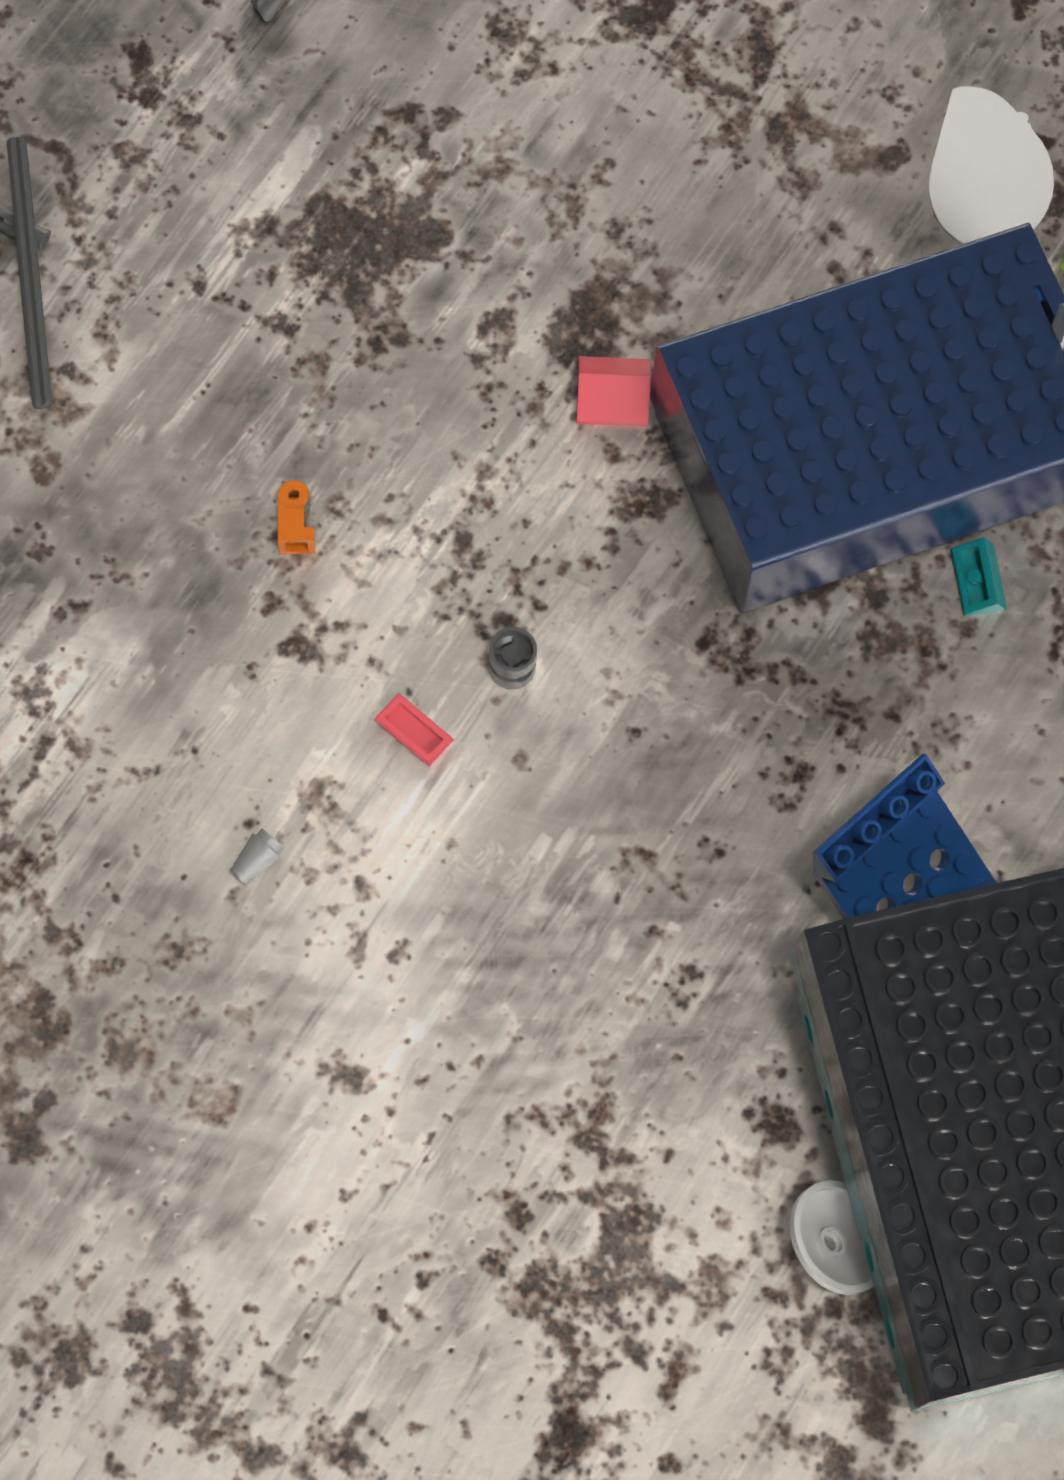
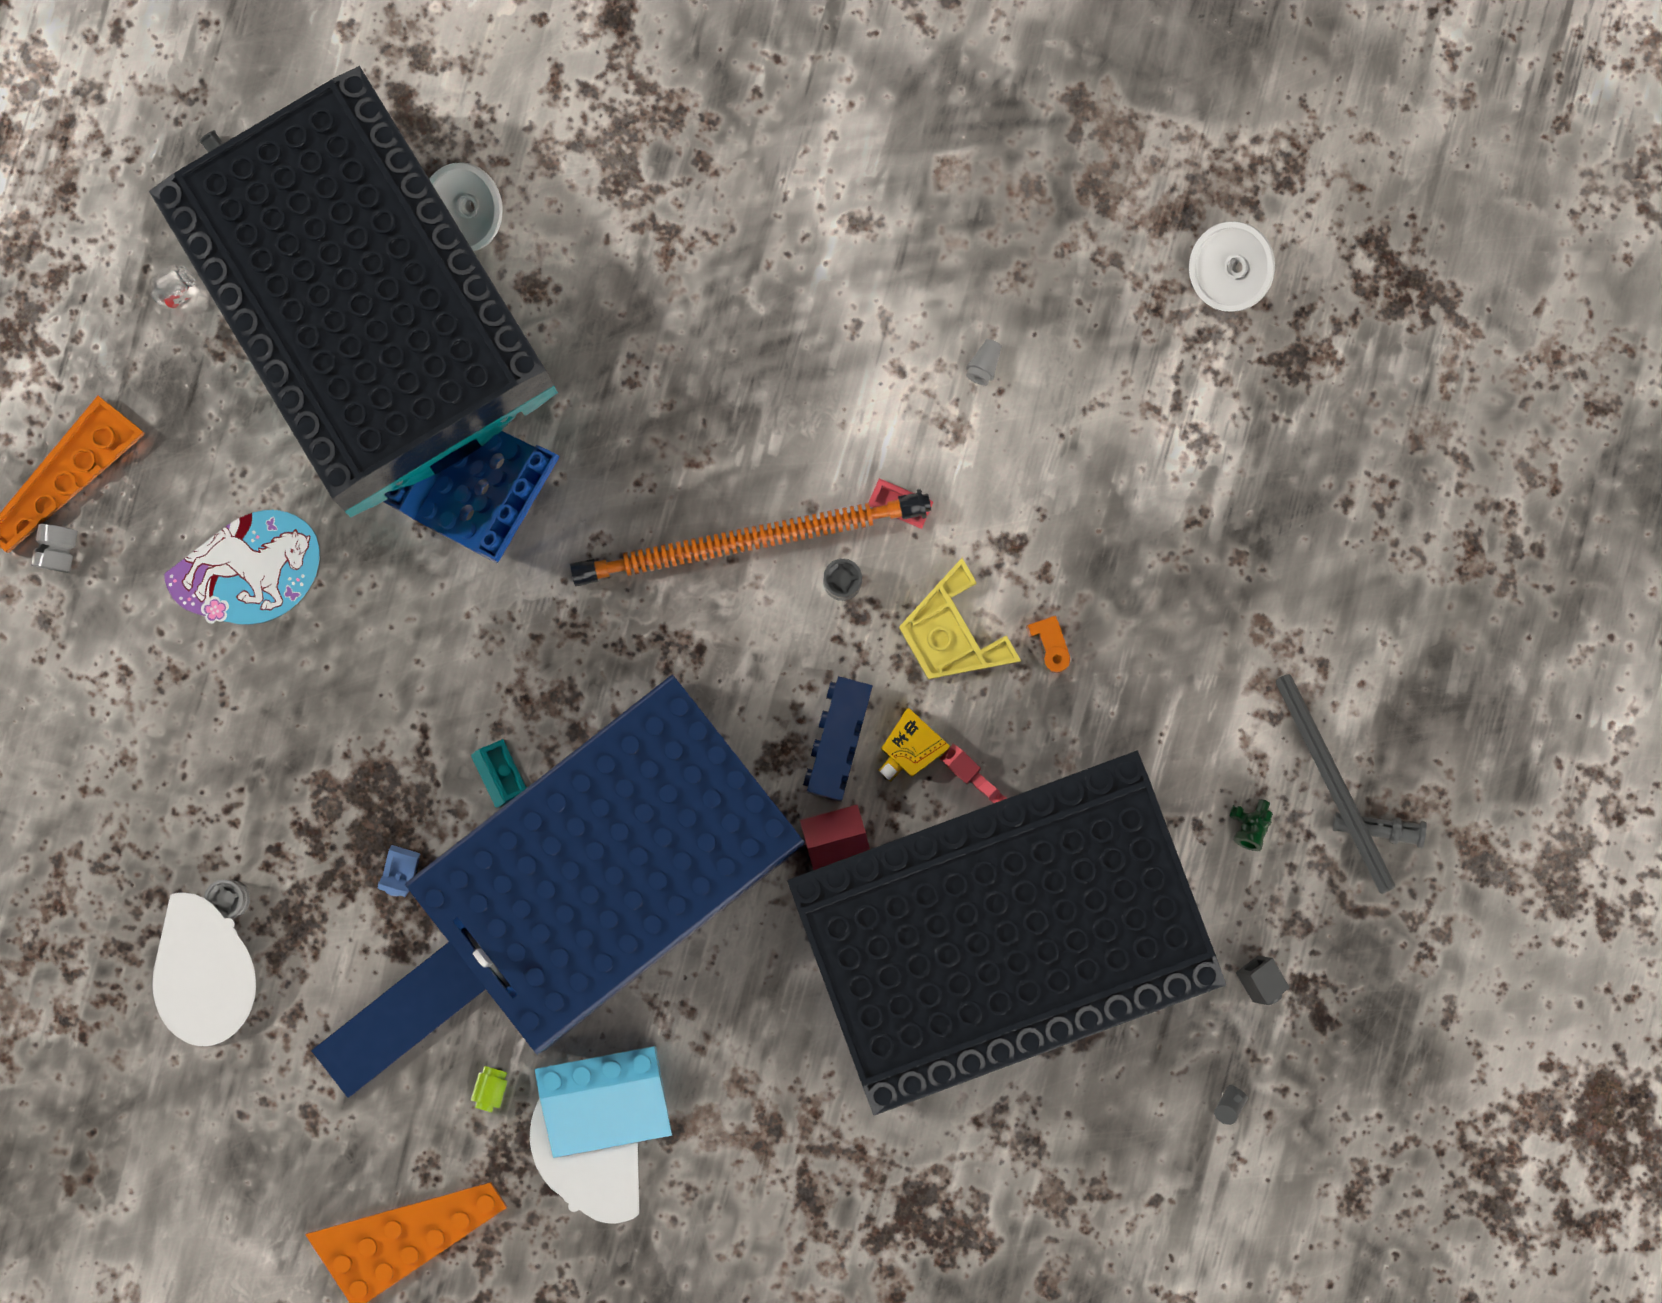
camera: 165 degrees right, 15 degrees up
none -> medium azure slope [535,1046,672,1158]
none -> orange hose [570,489,931,587]
none -> black piece [787,750,1226,1116]
none -> dark blue wedge [803,676,873,802]
none -> yellow torso [878,708,950,782]
none -> light yellow wing [899,558,1021,680]
none -> coral piece [939,743,1007,804]
none -> dark green piece [1229,799,1273,851]
none -> dark grey brick [1236,955,1290,1005]

